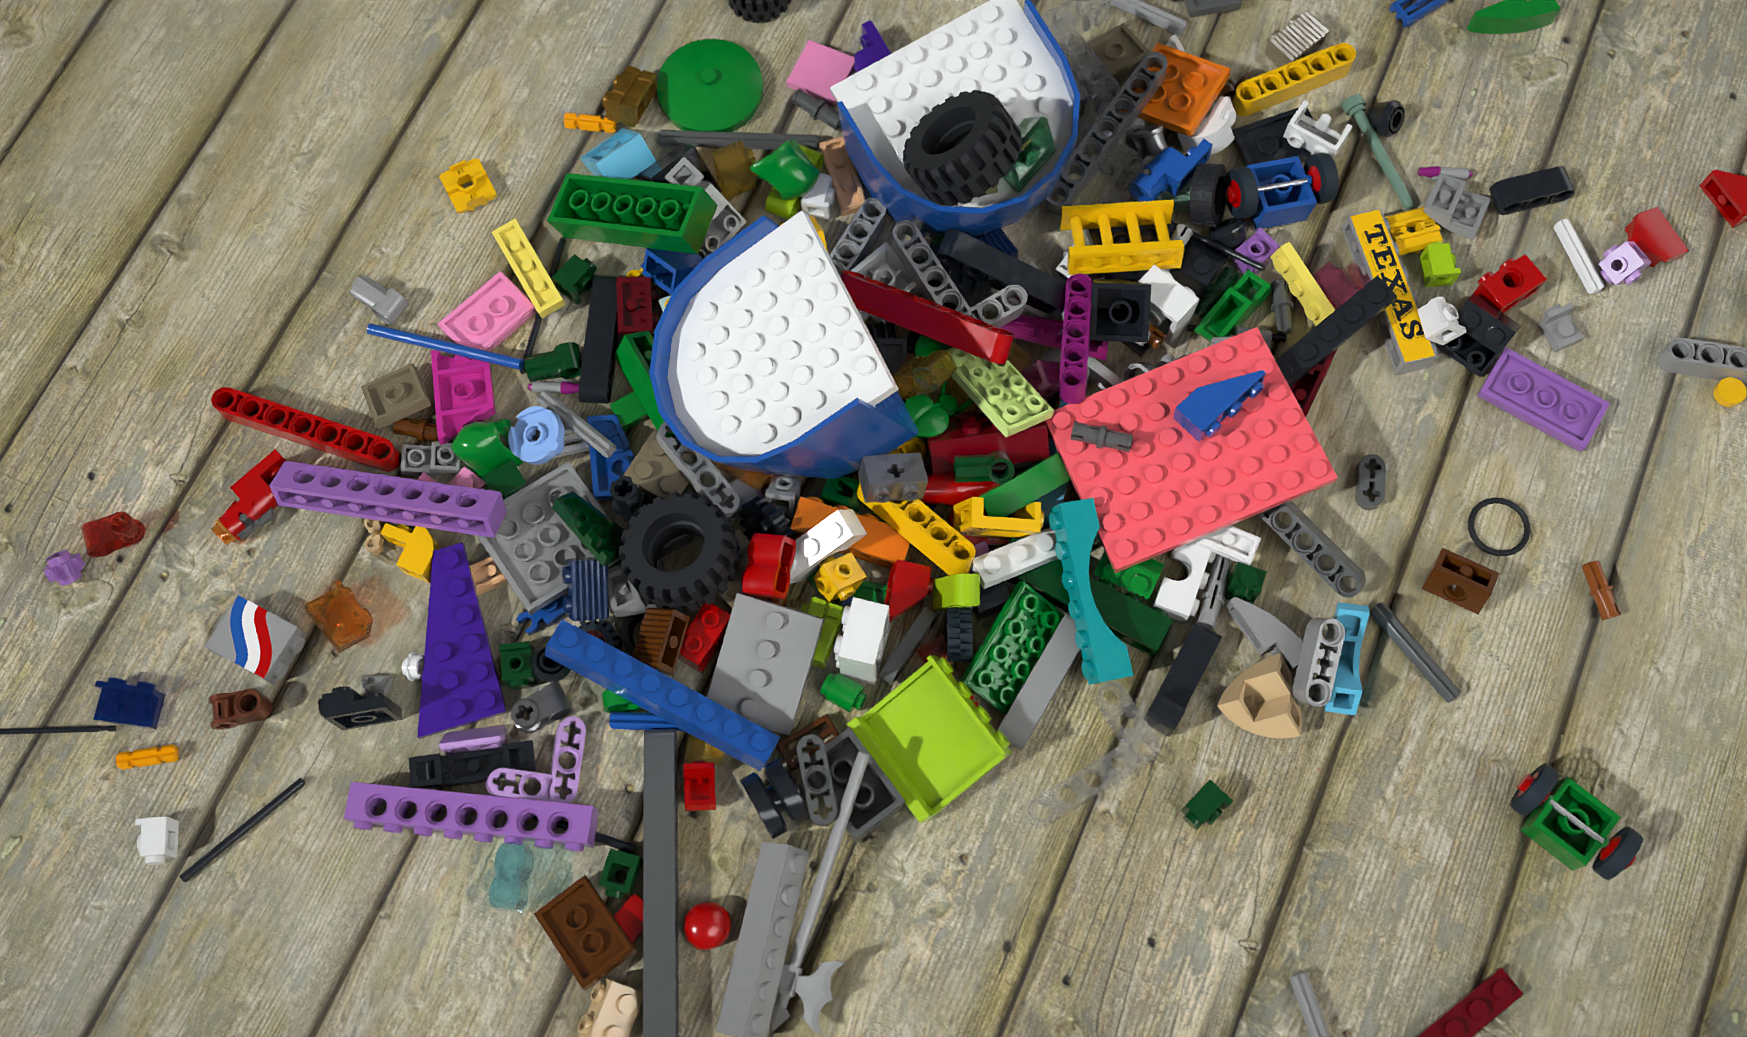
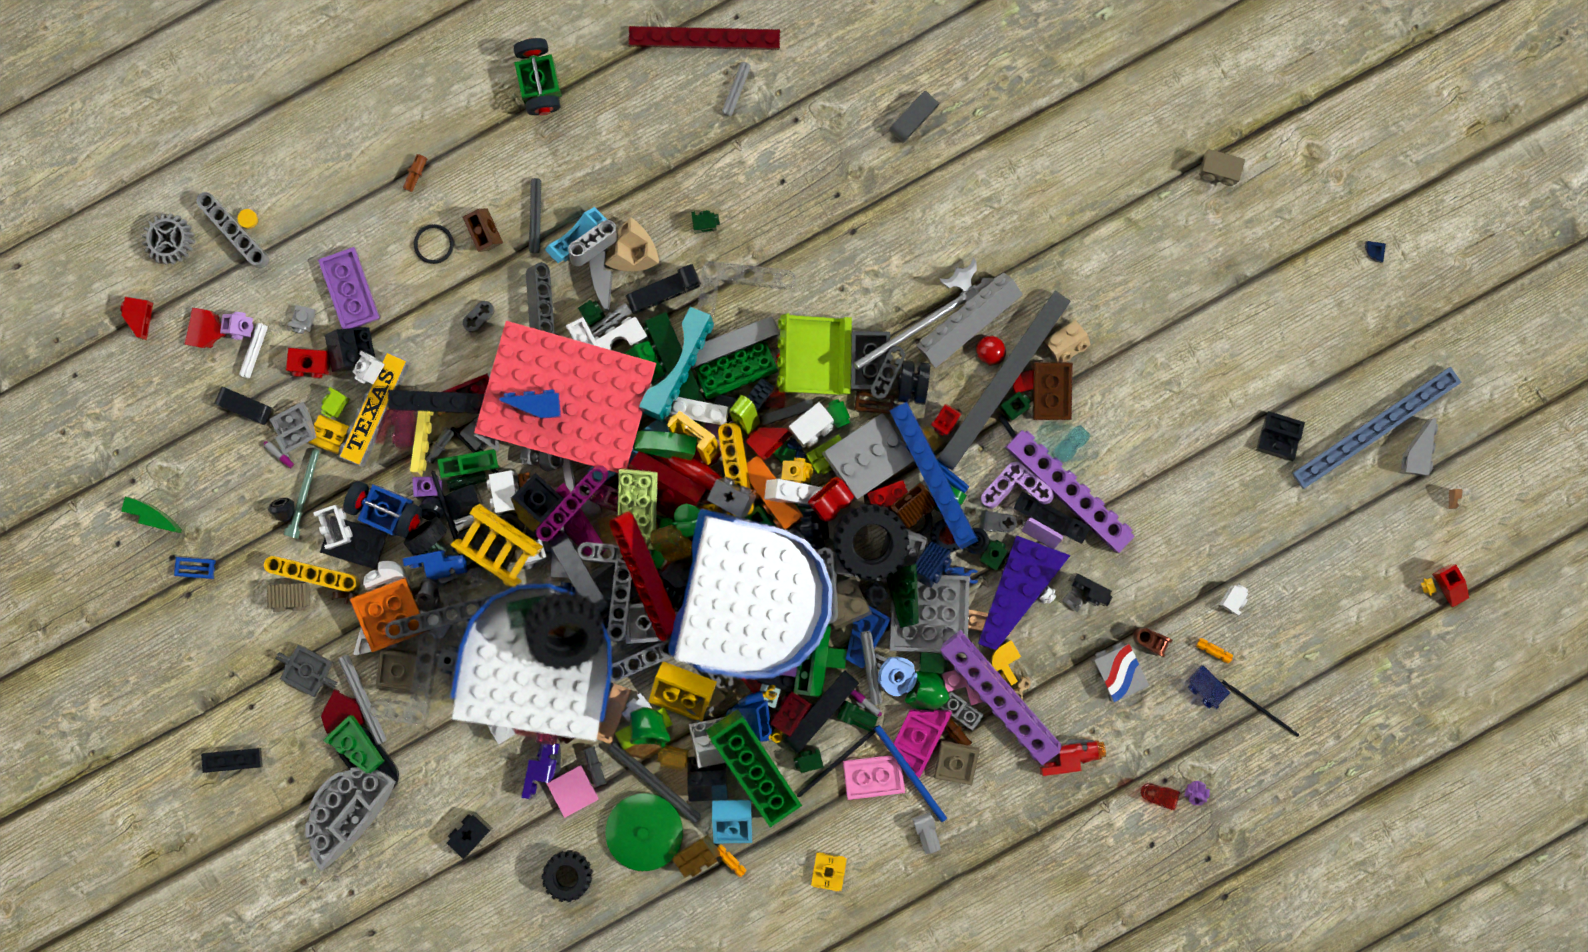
camera: 145 degrees left, 15 degrees up
black axle [179,777,306,883] -> none
red beam [211,387,401,472] -> none
clear orange bracket [305,579,373,653] -> none
light yellow plate [492,218,566,319] -> none
light grey brick [665,157,705,187] -> none
dark green piece [954,451,1015,484] -> none
dark grey pin [1070,421,1133,453] -> none

